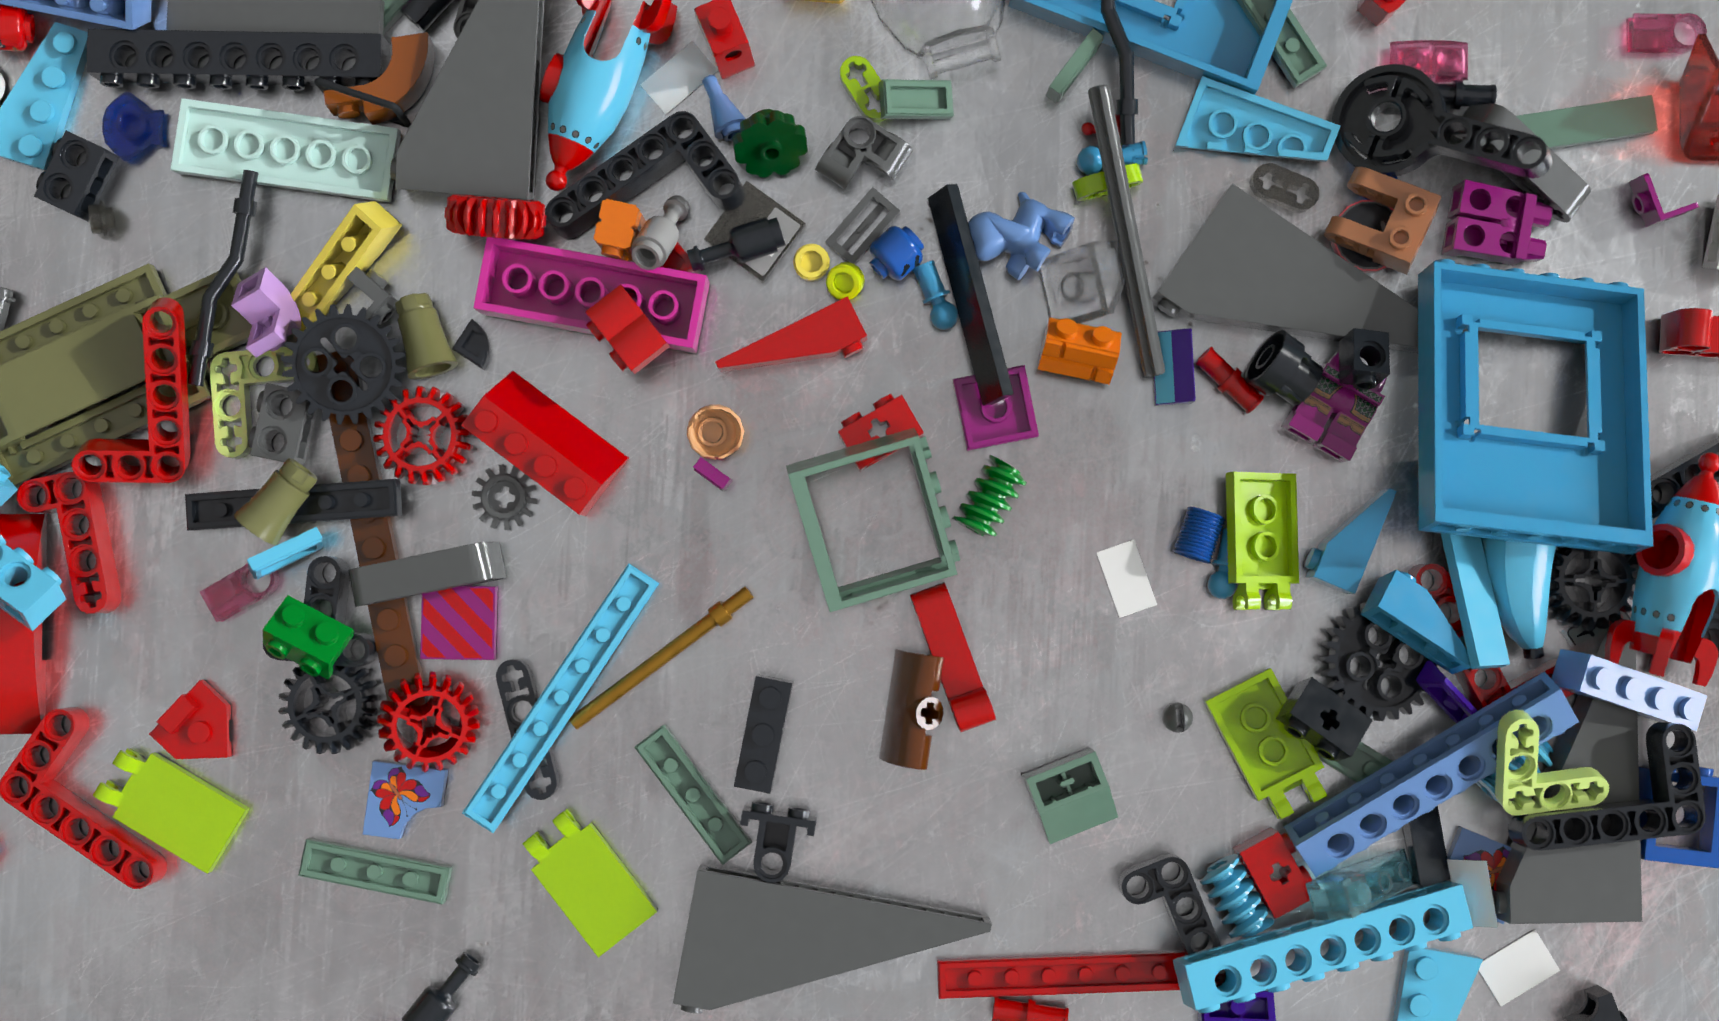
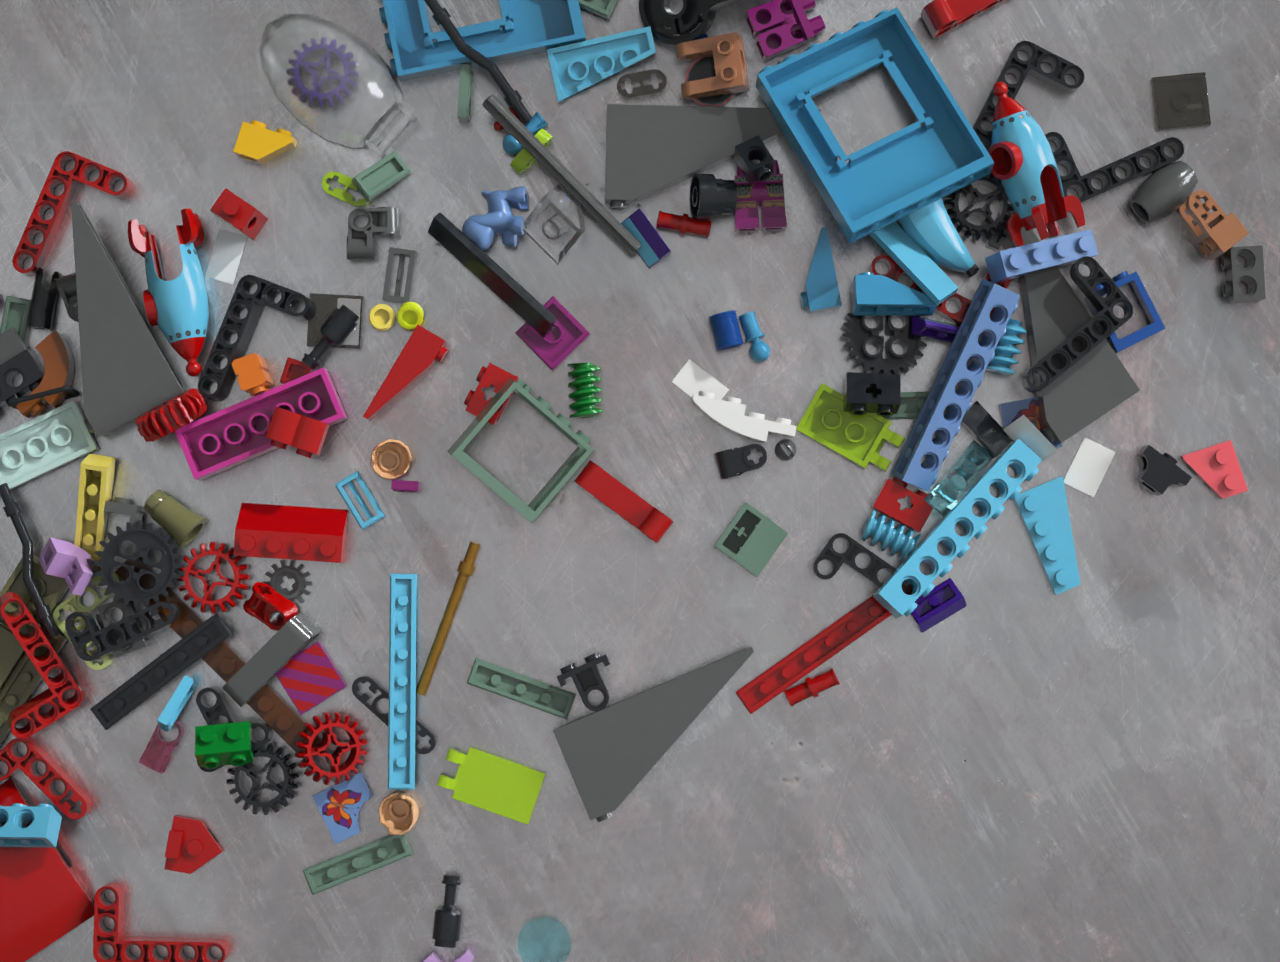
camera: 35 degrees left, 0 degrees up
lime tile [93,748,250,874] -> none
olive plant [233,458,318,546] -> none
black tile [452,319,490,370] -> none
light grey piece [631,195,689,270] -> none
medium blue cone [702,75,746,141] -> none
dark green plant [732,109,808,178] -> none
black brick [734,674,794,794] -> none
blue head [869,226,924,281] -> none
reddish brown panel [879,649,944,770] -> none
dark azure pin [913,260,959,330] -> none
orange brick [1038,317,1122,385] -> none
lime tile [1226,471,1299,610] -> none
yellowish green beam [1495,710,1609,816] -> none
none -> black beam [65,602,180,661]
none -> red piece [243,582,298,631]
none -> medium azure tile [335,471,386,530]
none -> light nougat hair [378,792,419,835]
none -> white slope [692,391,797,443]
none -> black piece [714,444,767,480]

